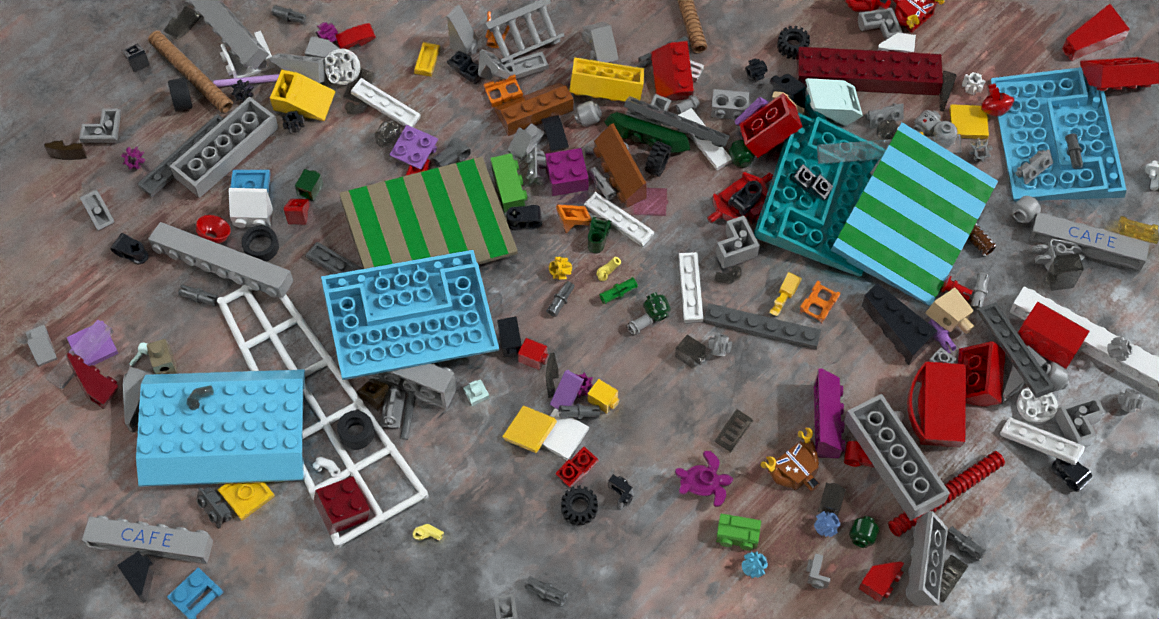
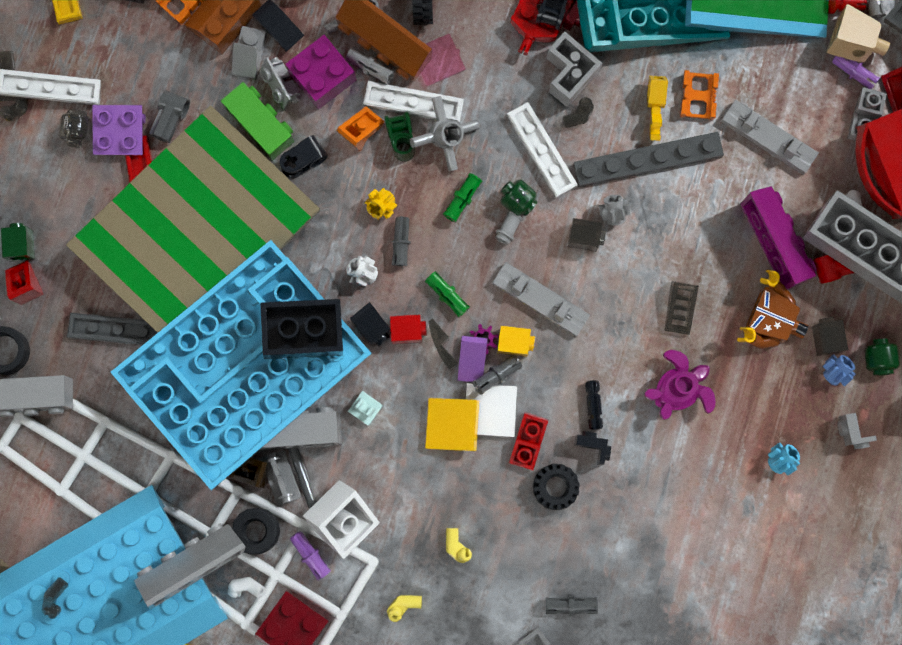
camera: 25 degrees left, 20 degrees up
light yellow arm [596,257,621,281] -> none
bright green brick [716,514,761,551] -> none
black wedge [862,283,938,365] -> none
none -> light grey slope [134,523,246,609]
none -> black brick [261,299,343,359]
none -> medium lavender axle [290,531,331,580]
none -> white slope [303,480,380,559]
none -> white gear [347,256,378,287]
none -> light grey bar [410,96,479,171]
none -> green pin [425,271,470,318]
none -> light yellow arm [446,528,472,563]
none -> light grey hinge [492,262,590,337]
none -> black axle [585,380,603,430]
none -> light grey hinge [721,100,819,175]

